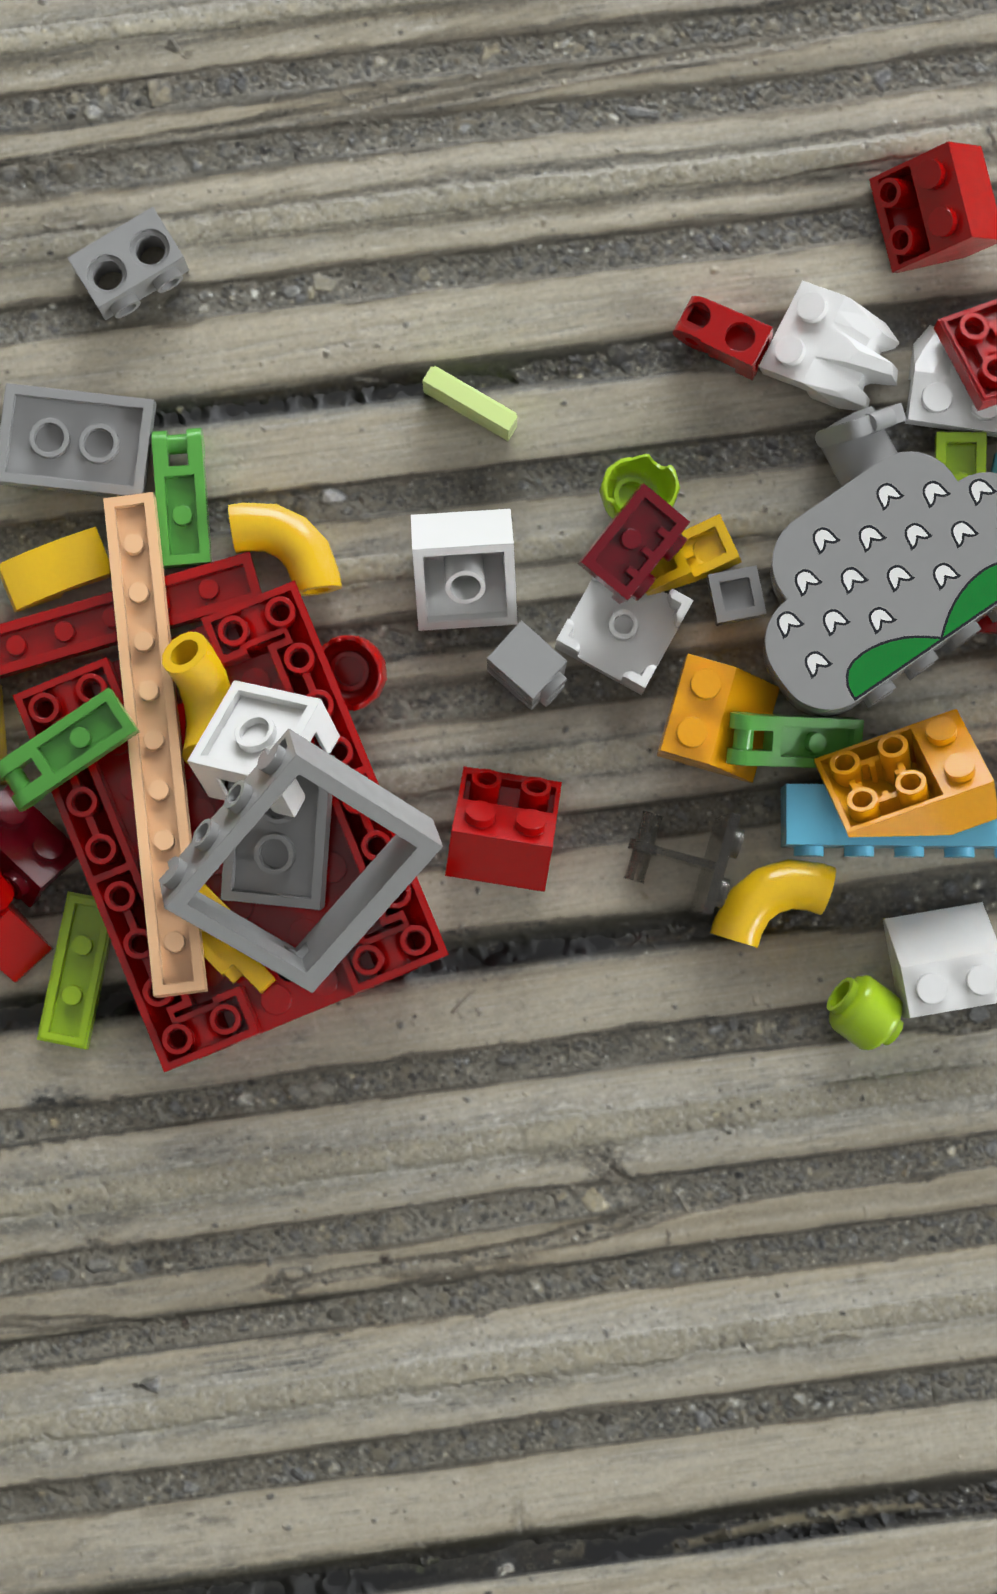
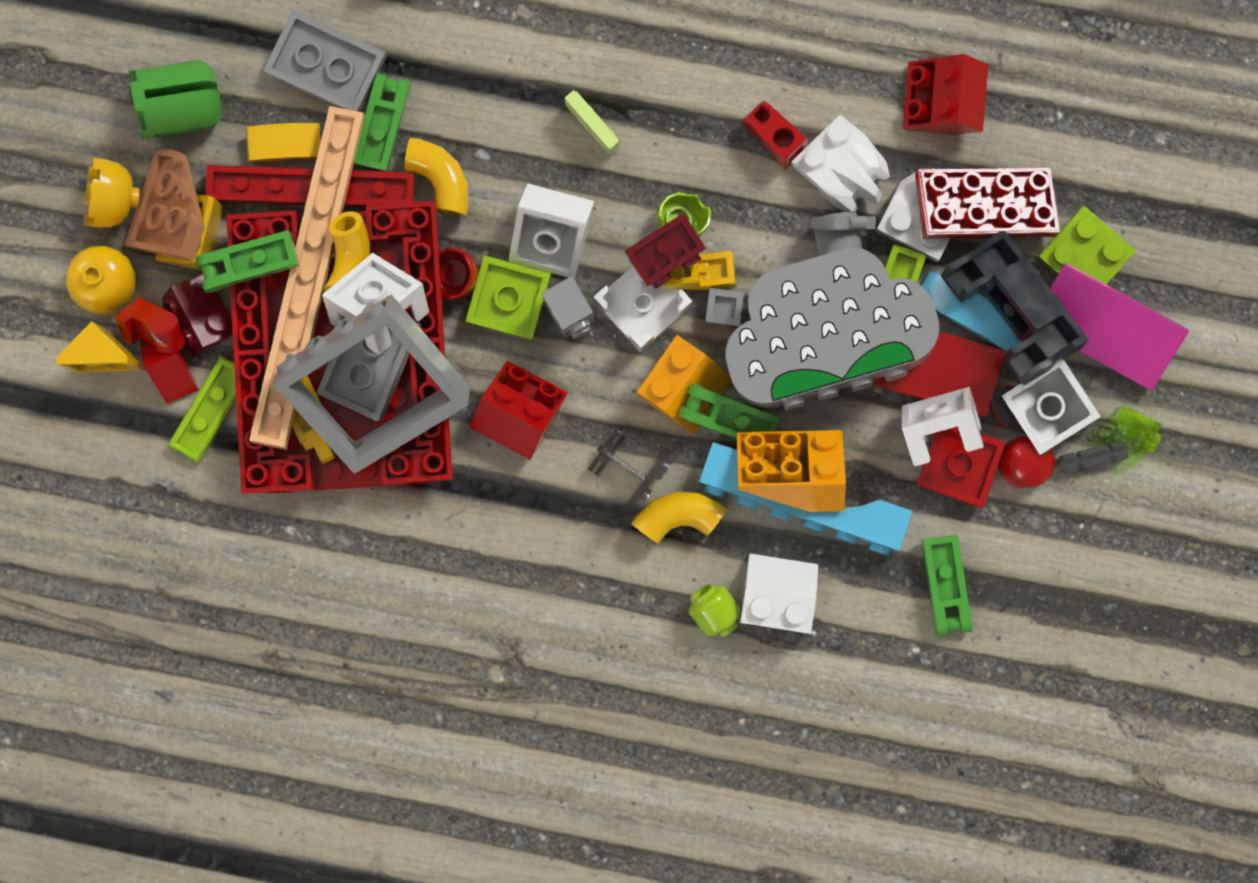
camera: 25 degrees right, 0 degrees up
none -> lime plate [465,255,551,341]

